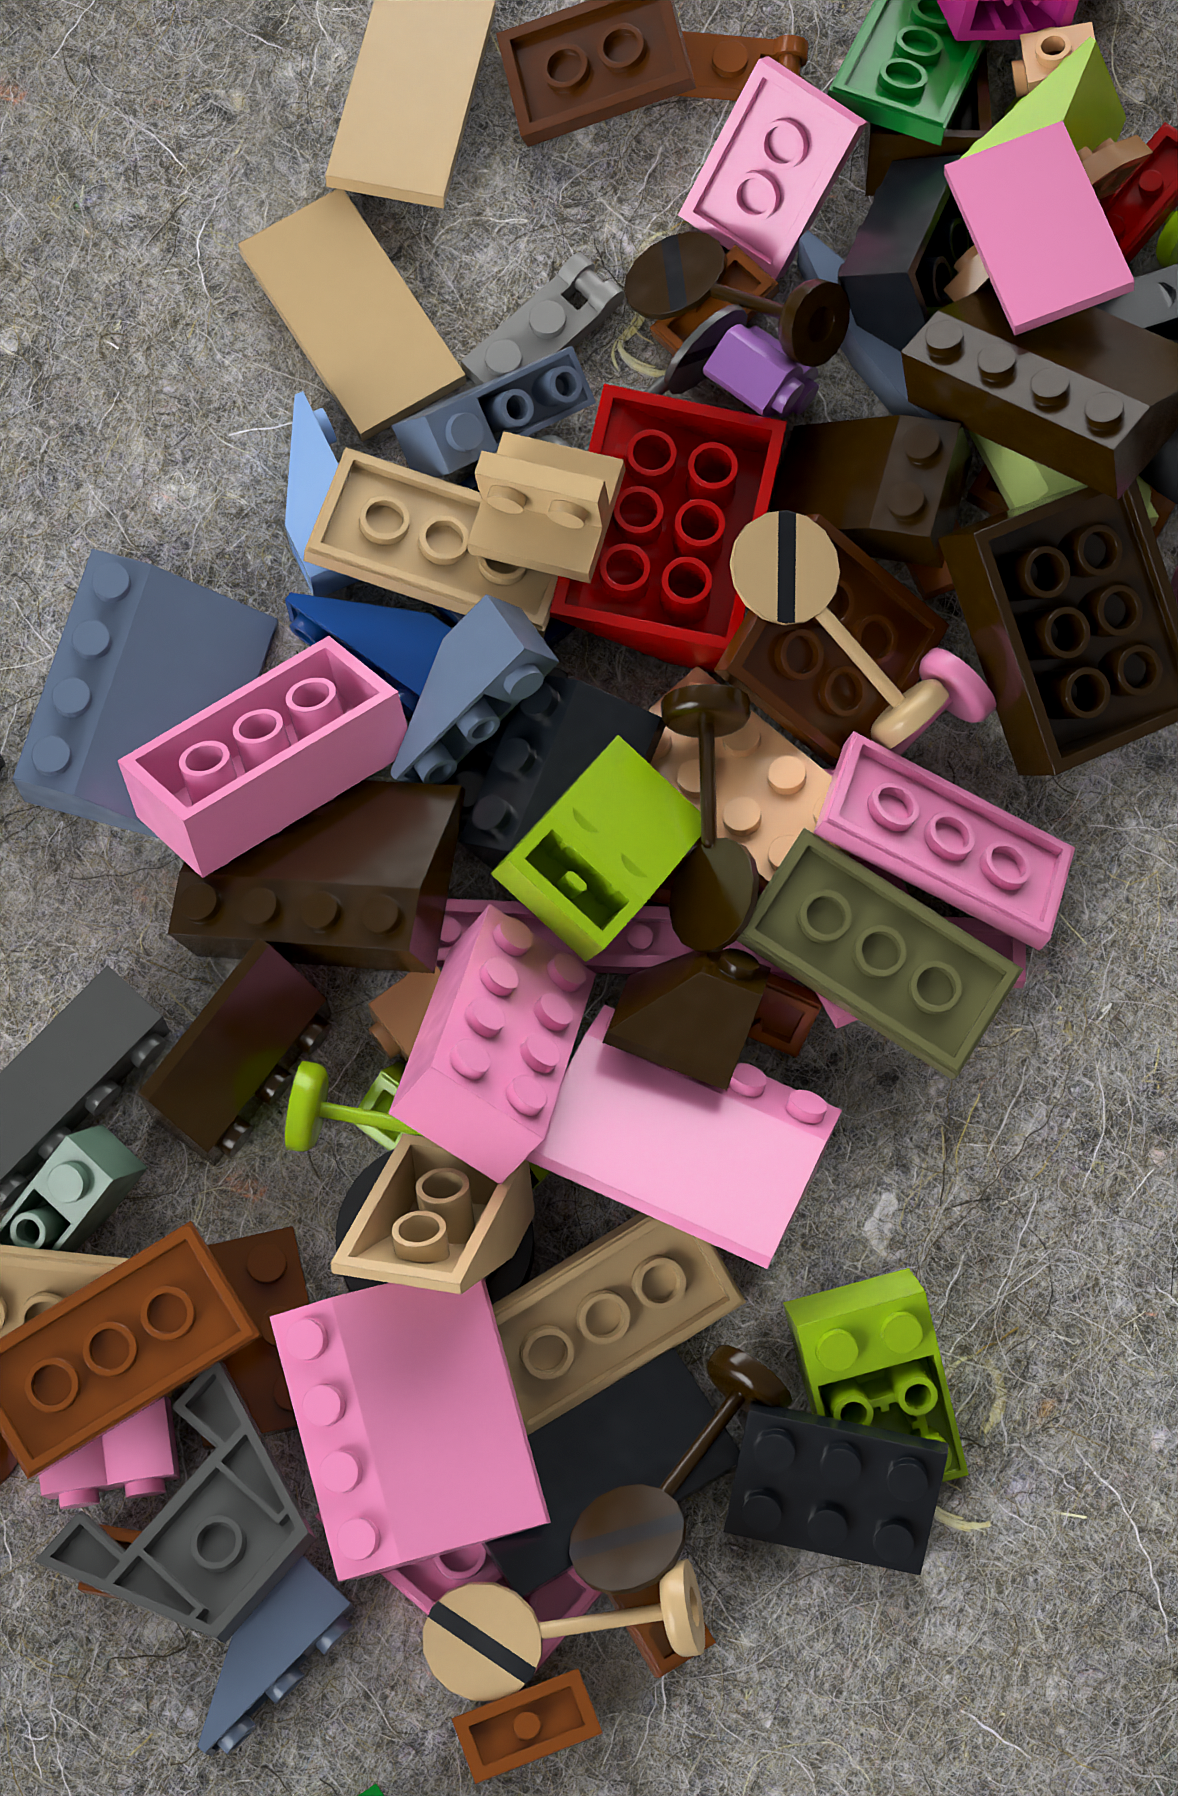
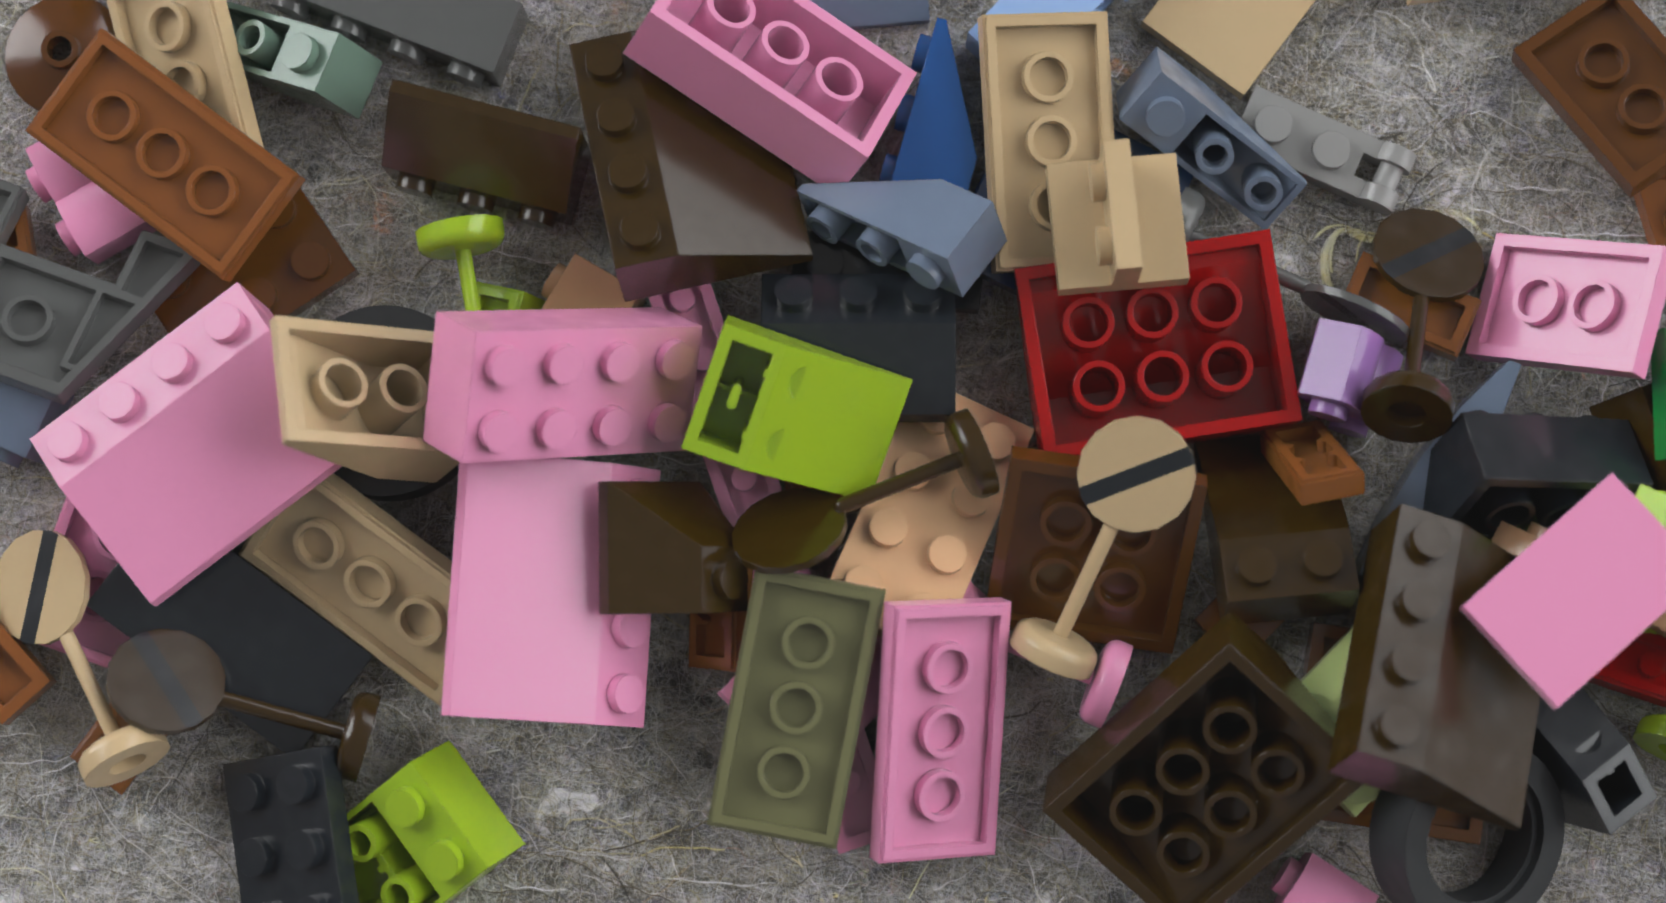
camera: 70 degrees right, 10 degrees up
none -> dark orange plate [1260,420,1365,506]

